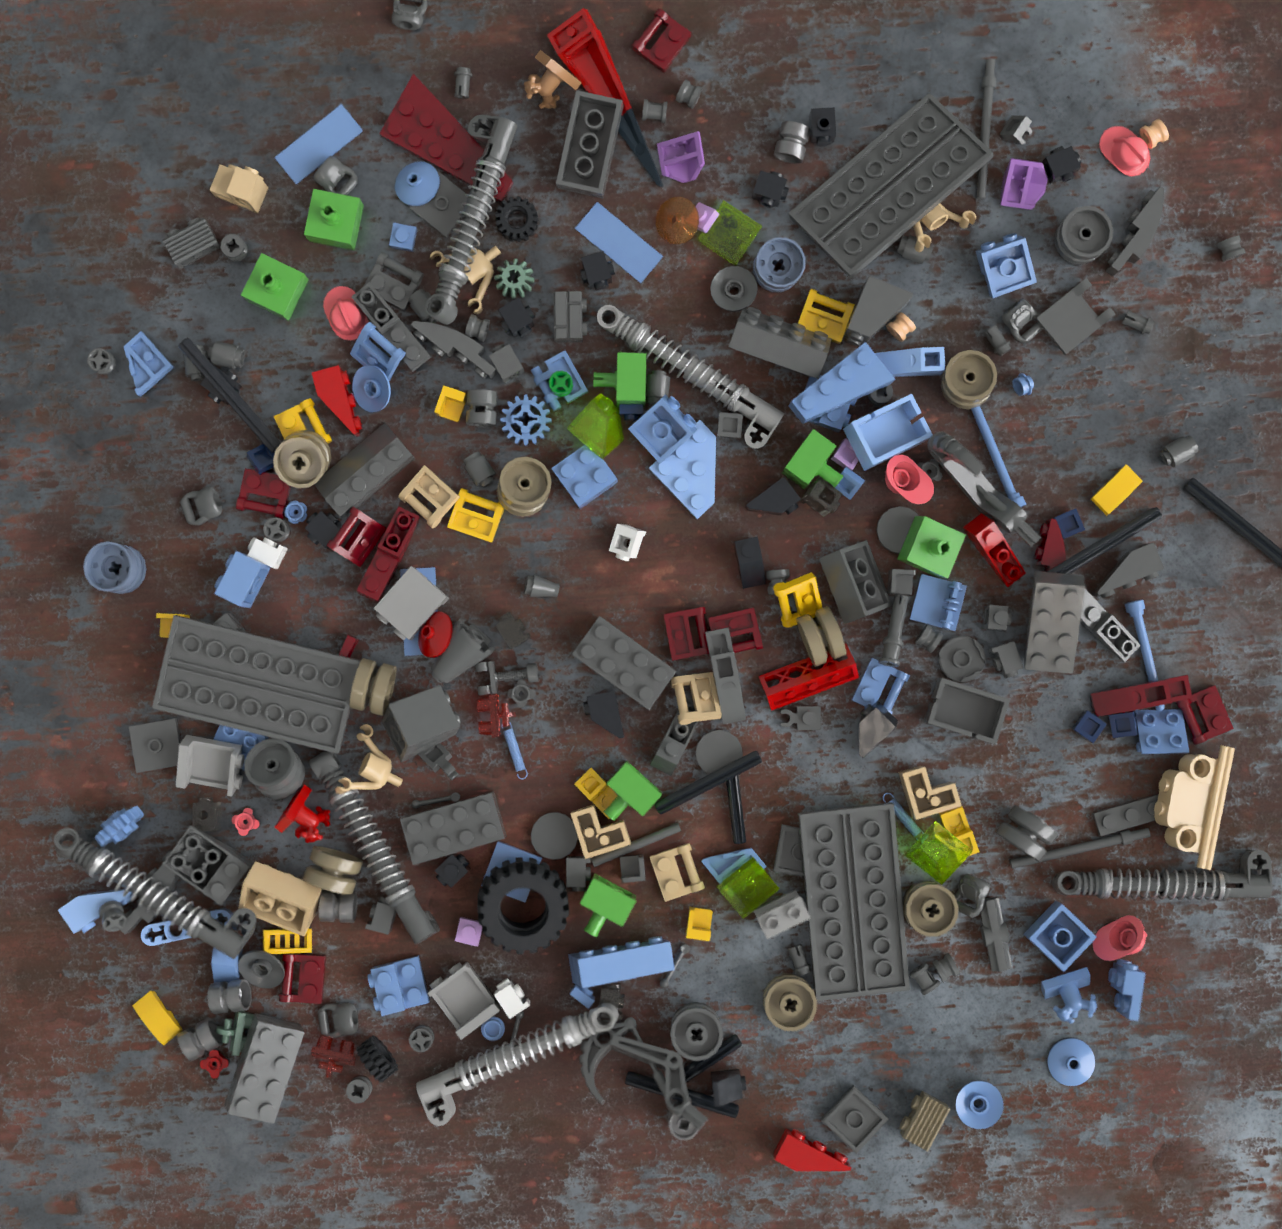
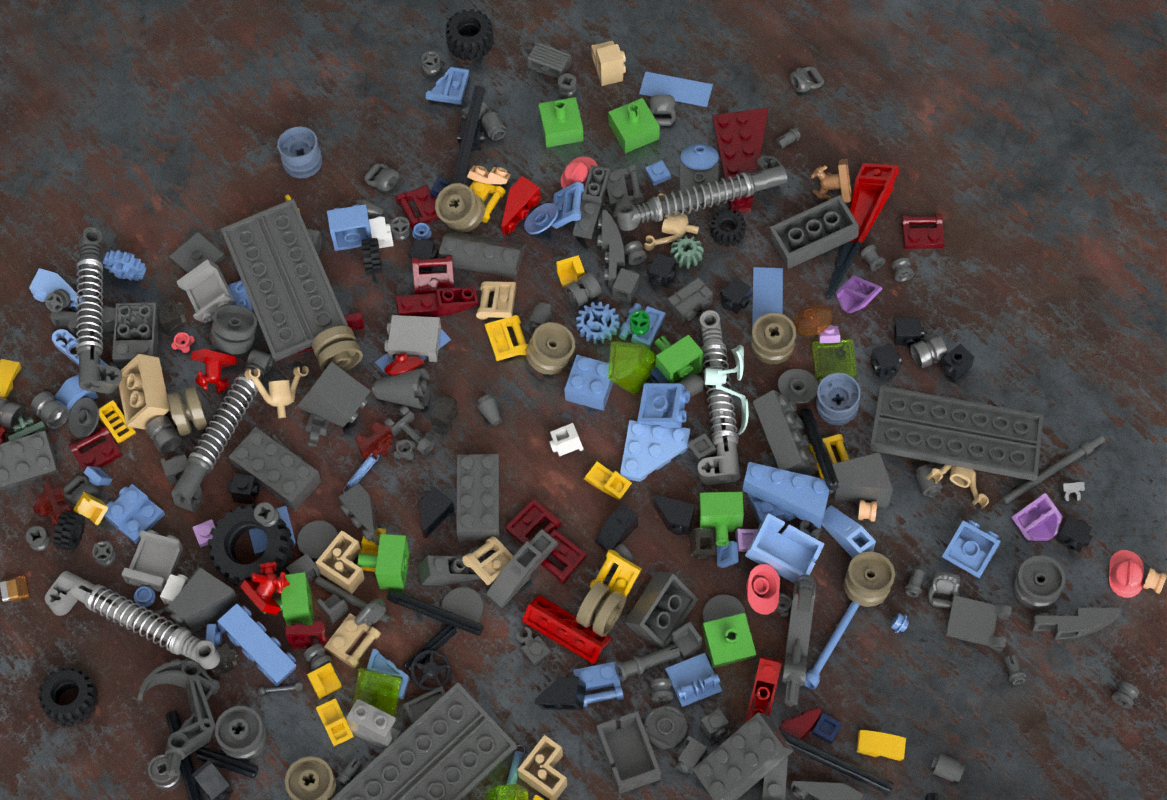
camera: 55 degrees right, 25 degrees down
none -> clear orange piece [0,575,30,603]
none -> black tyre [38,667,98,727]
none -> yellow panel [73,492,108,525]
none -> medium blue plate [83,466,113,486]
none -> dark grey slope [167,568,241,634]
none -> red piece [240,562,290,615]
none -> dark grey wheel [254,502,279,527]
none -> dark red plate [285,621,330,649]
none -> dark grey wheel [304,643,333,671]
none -> yellow slope [316,698,354,747]
none -> dark grey slope [338,483,379,546]
none -> dark grey piece [354,598,386,626]
none -> dark grey cone [356,199,384,219]
none -> black tyre [361,238,382,275]
none -> black wheel [410,650,451,691]
none -> black tyre [446,9,493,60]
none -> light nougat slope [467,165,511,184]
none -> yellow slope [584,462,632,500]
none -> light aqua plant [704,345,749,435]
none -> dark tan wheel [751,313,796,365]
none -> black axle [800,408,839,490]
none -> black brick [894,317,924,347]

